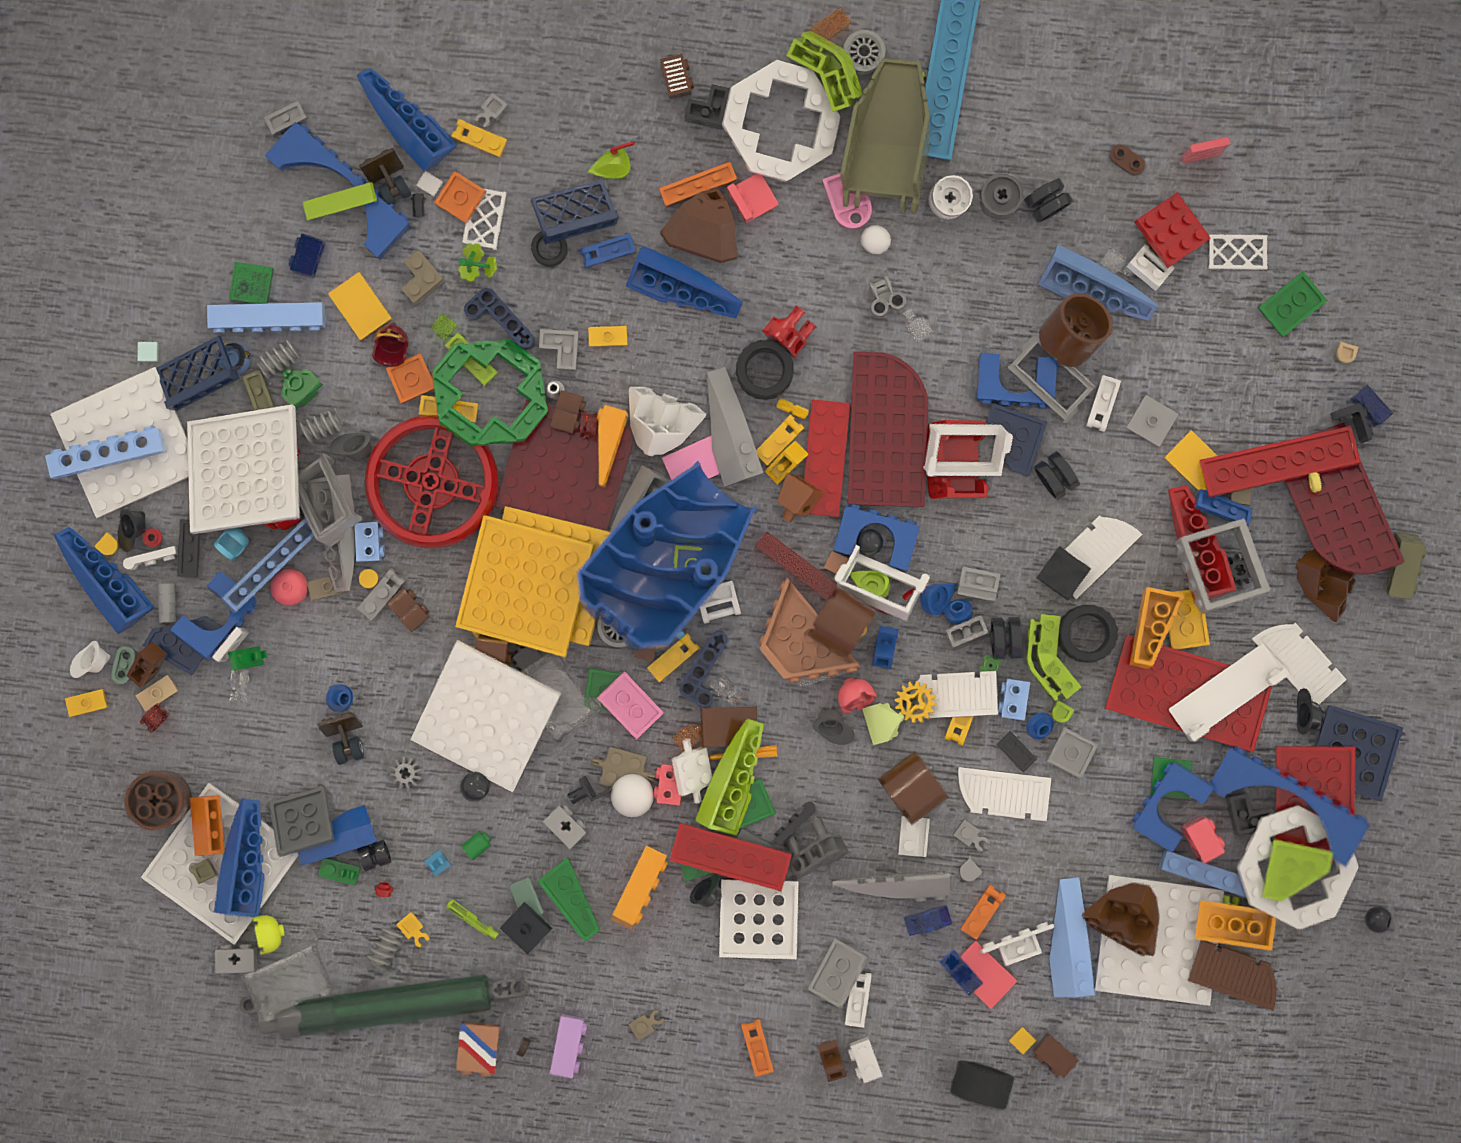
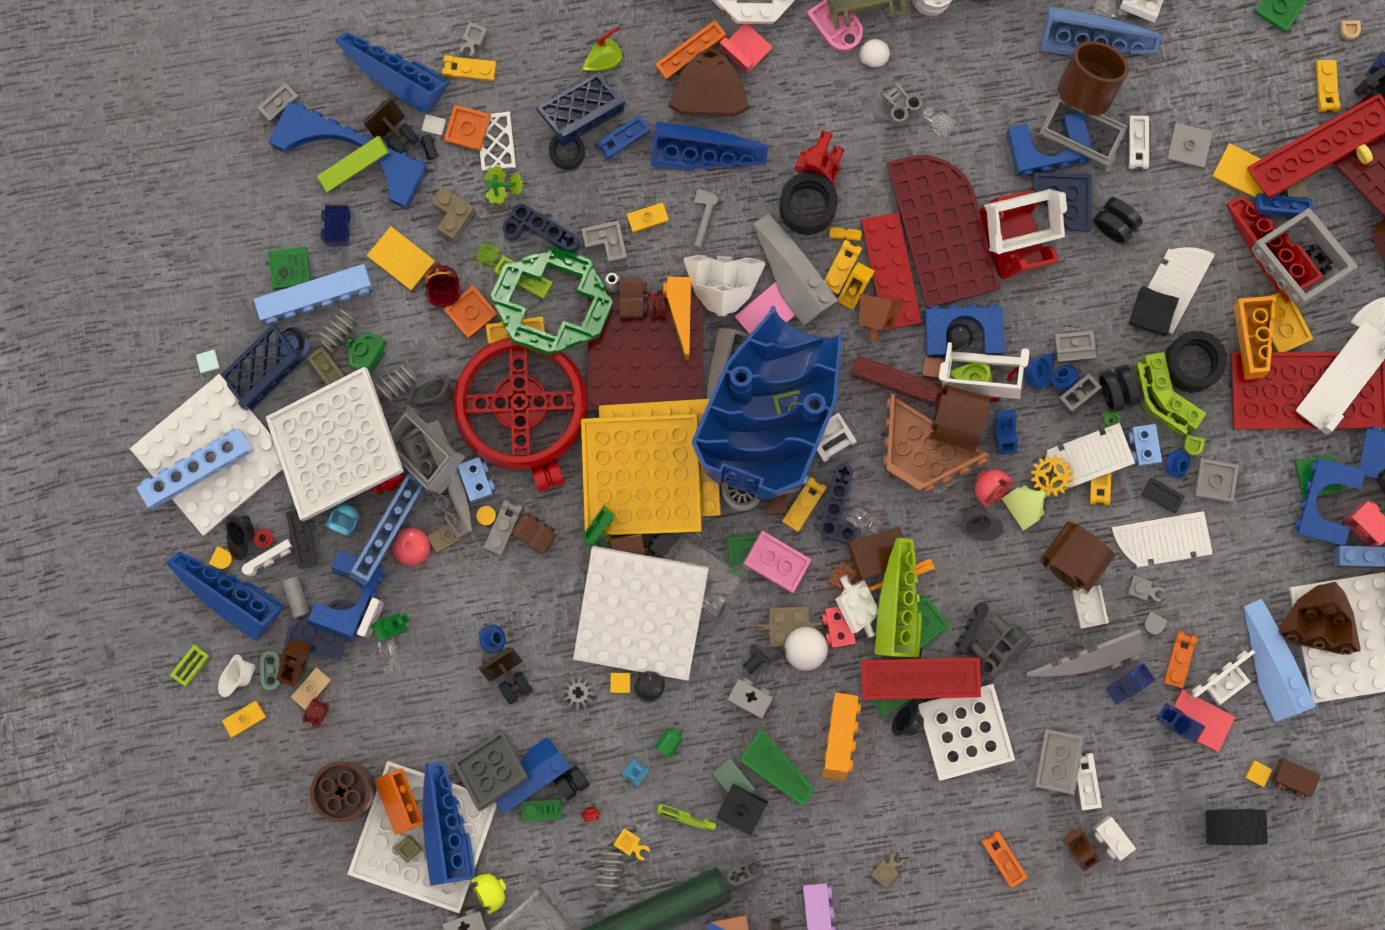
camera: 25 degrees left, 5 degrees down
none -> lime tile [170,644,210,687]
none -> red wheel [531,460,565,493]
none -> green plate [582,505,615,547]
none -> yellow tile [610,673,630,693]
none -> light grey piece [694,189,718,248]
none -> yellow plate [1315,60,1340,113]

